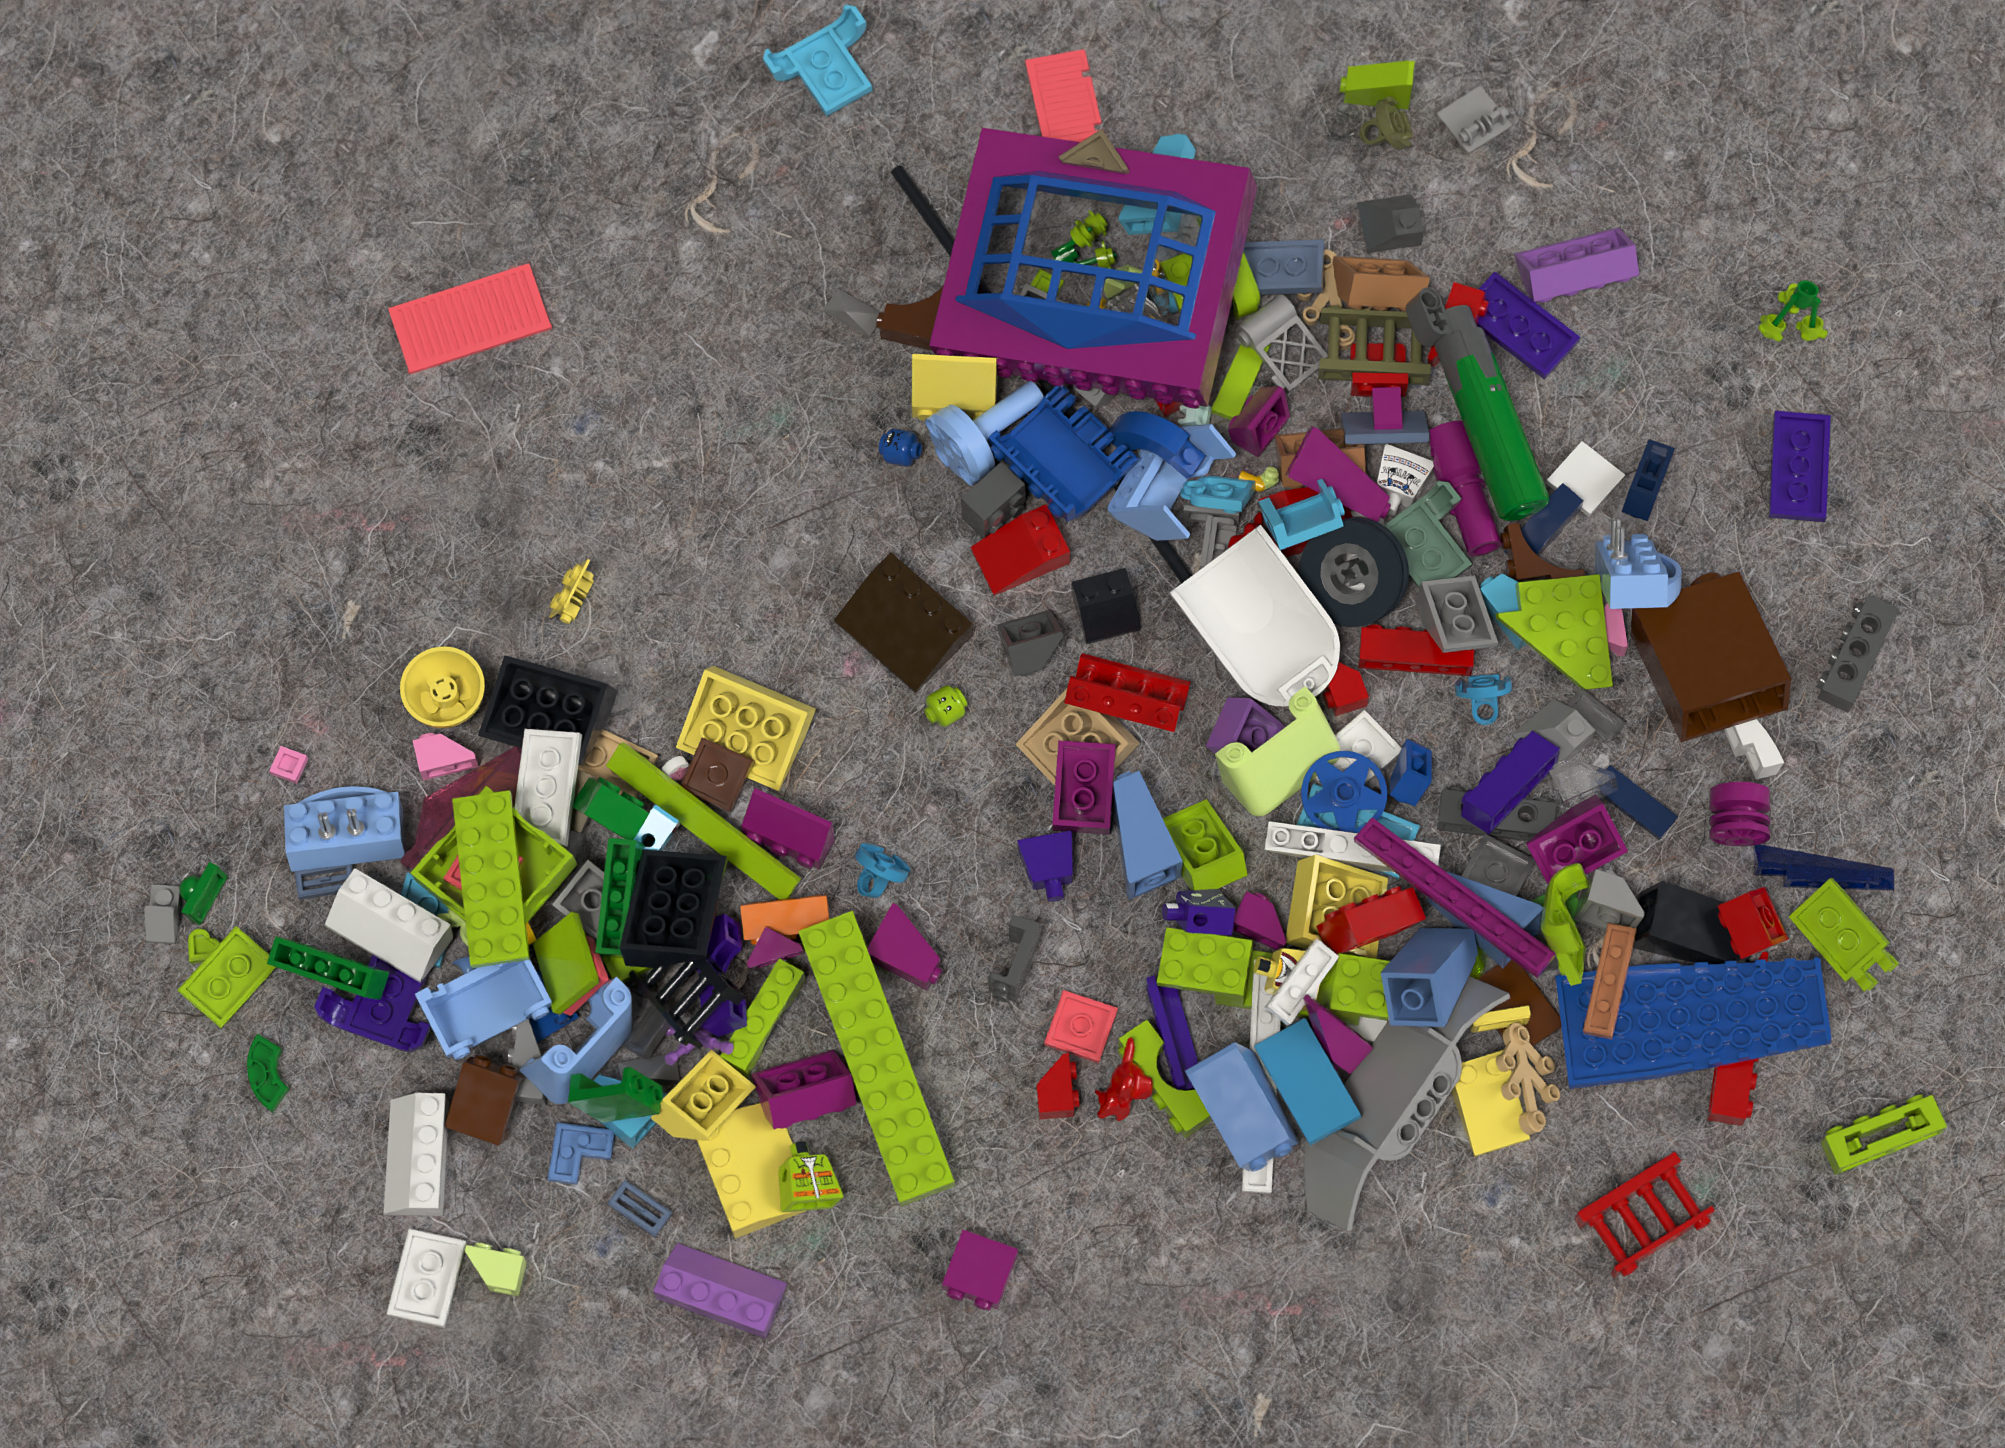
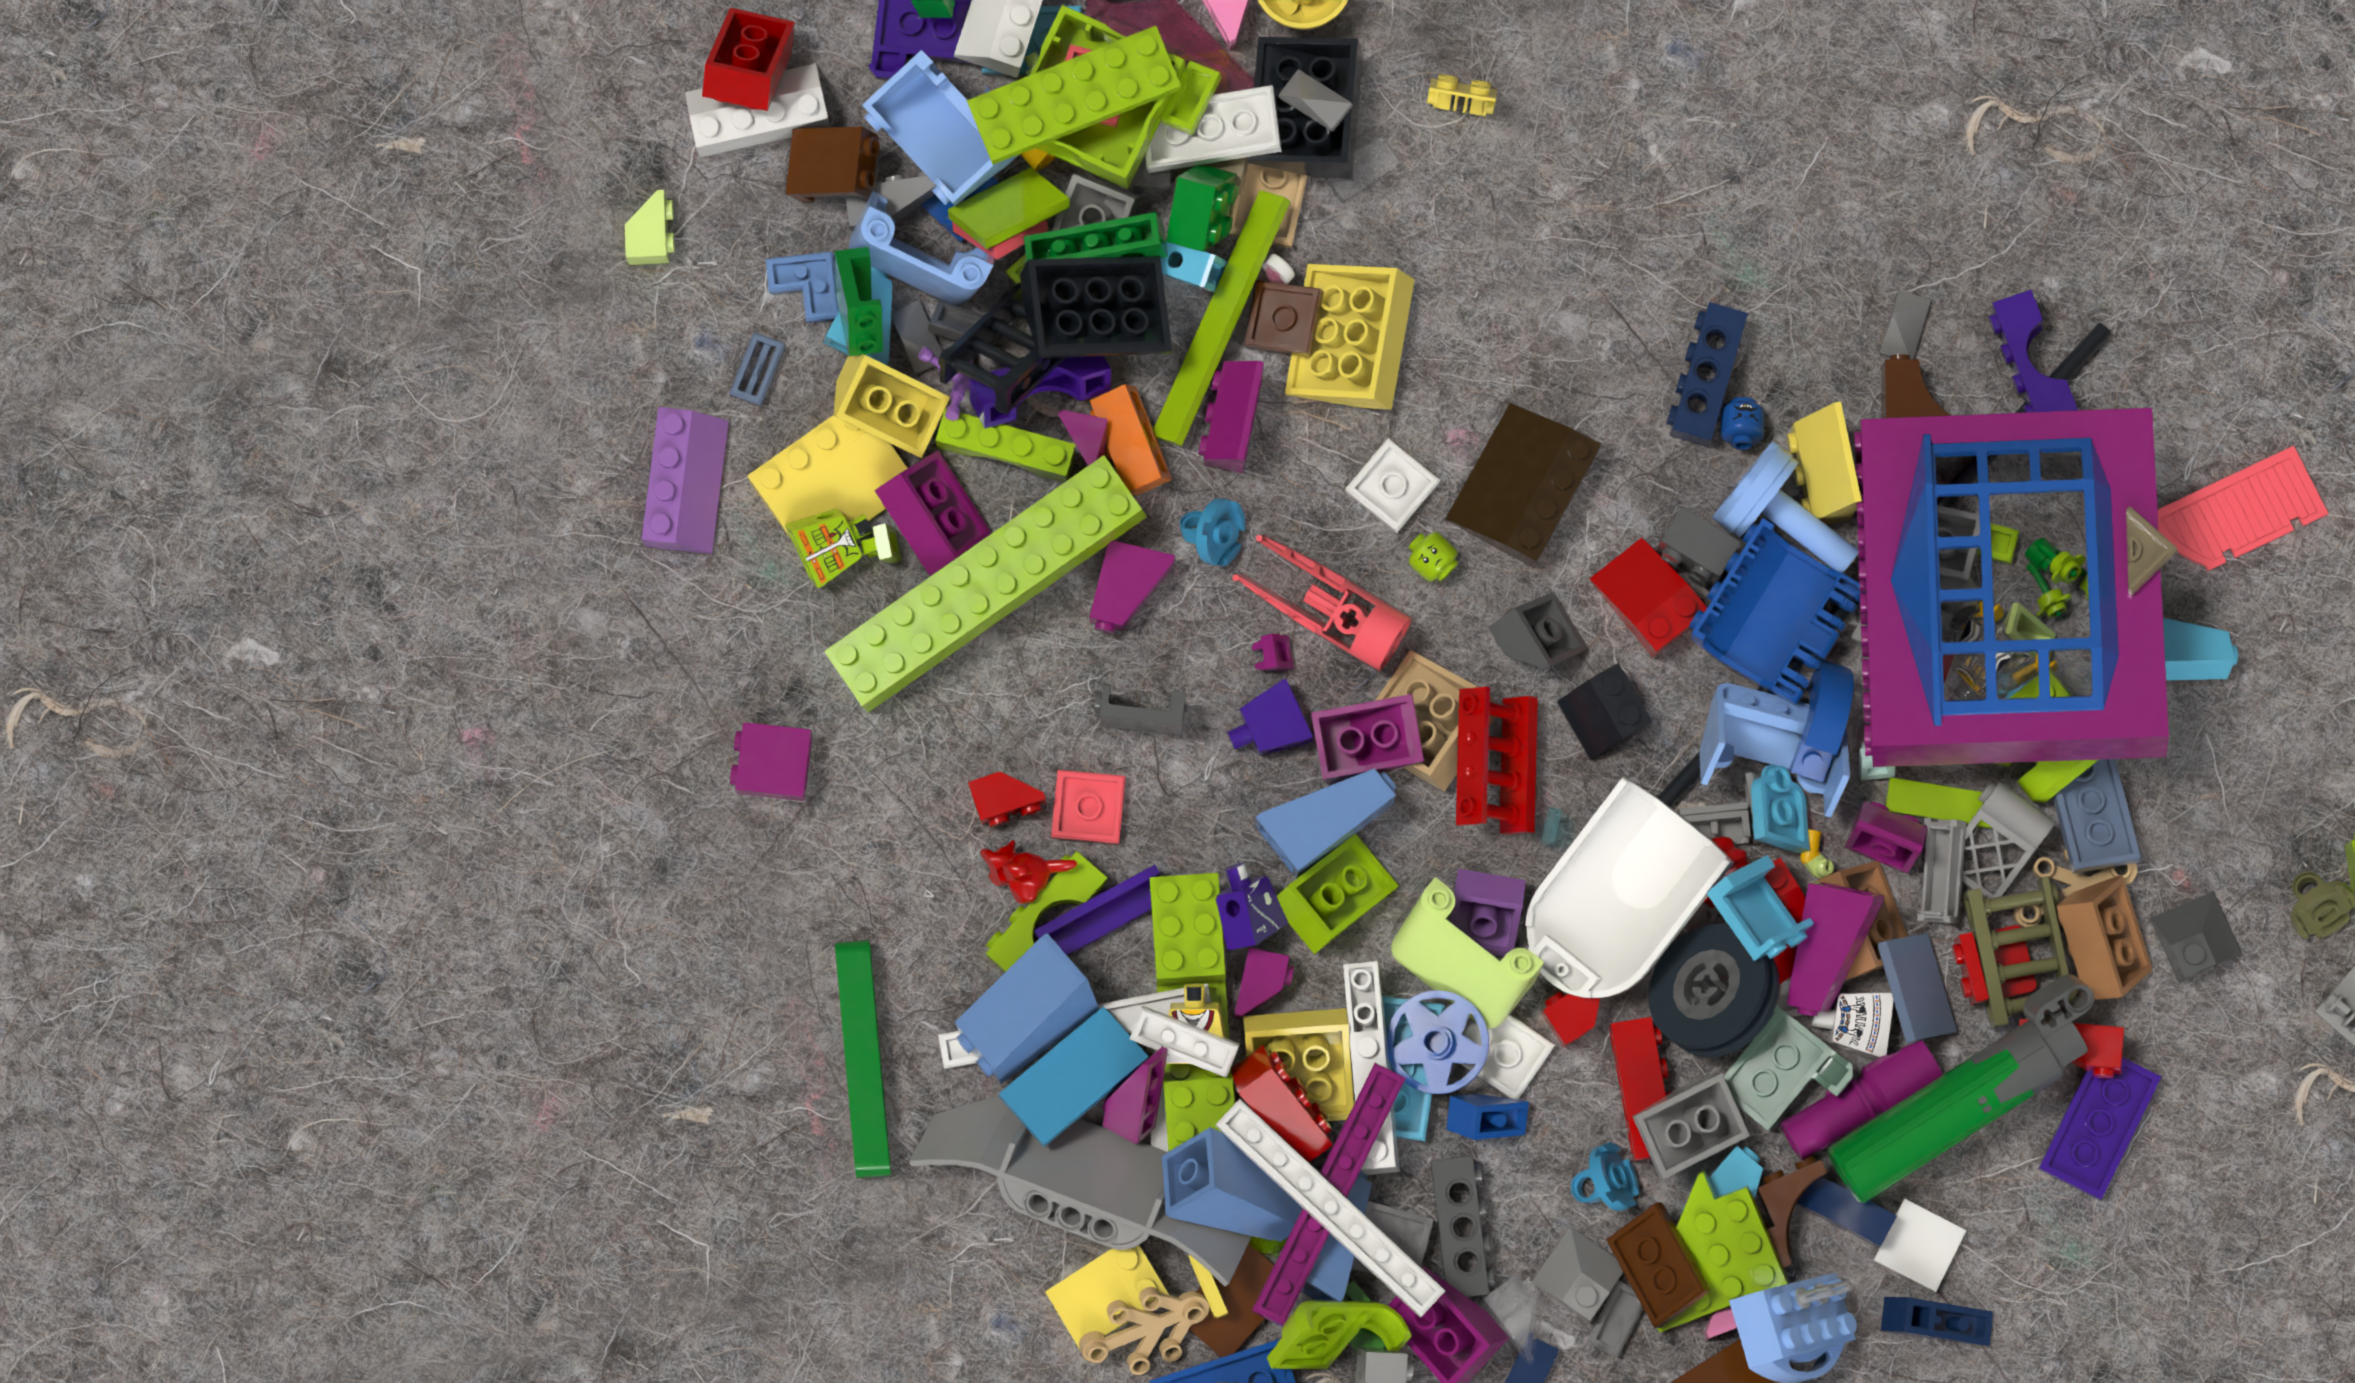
camera: 75 degrees right, 10 degrees up
white tile [386,1229,467,1328] -> none
medium azure piece [763,5,872,117] -> none
magenta slope [1370,387,1402,430] -> none
dark purple brick [1461,731,1560,834] -> none
medium lavender slope [1514,227,1639,302] -> none
none -> red brick [702,7,795,111]
none -> green beam [835,939,891,1179]
none -> lime tile [861,524,902,564]
none -> lime tile [1161,61,1222,135]
none -> white tile [1215,1099,1445,1318]
none -> coral piece [1233,534,1412,672]
none -> magenta tile [1252,633,1294,672]
none -> light grey slope [1278,69,1353,132]
none -> white tile [1345,438,1440,533]
none -> clear light blue tile [1540,807,1563,848]
none -> reddish brown tile [1606,1202,1711,1328]
none -> dark blue brick [1666,302,1748,447]
none -> light grey container [1917,818,1966,924]
none -> dark purple arch [1988,289,2078,413]

